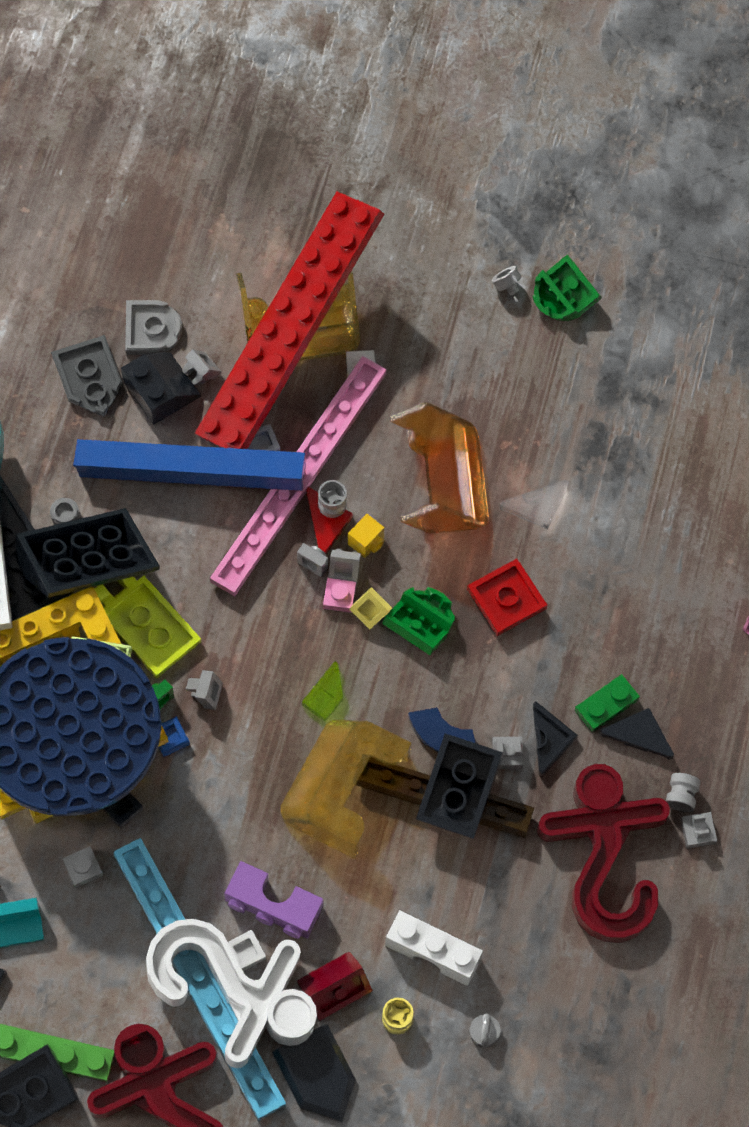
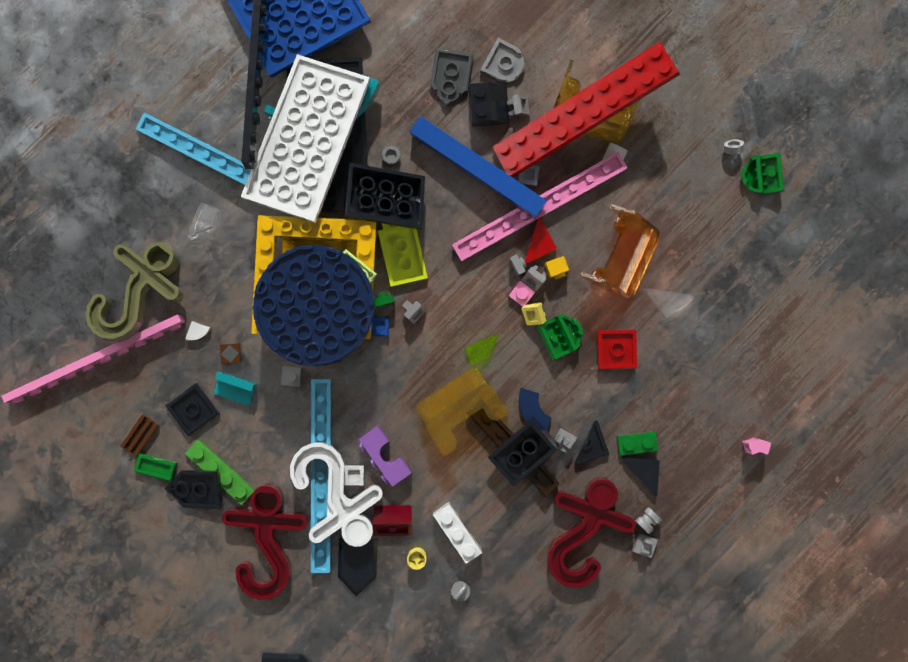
camera: 30 degrees right, 20 degrees up
light grey wheel [318,480,347,518] -> none

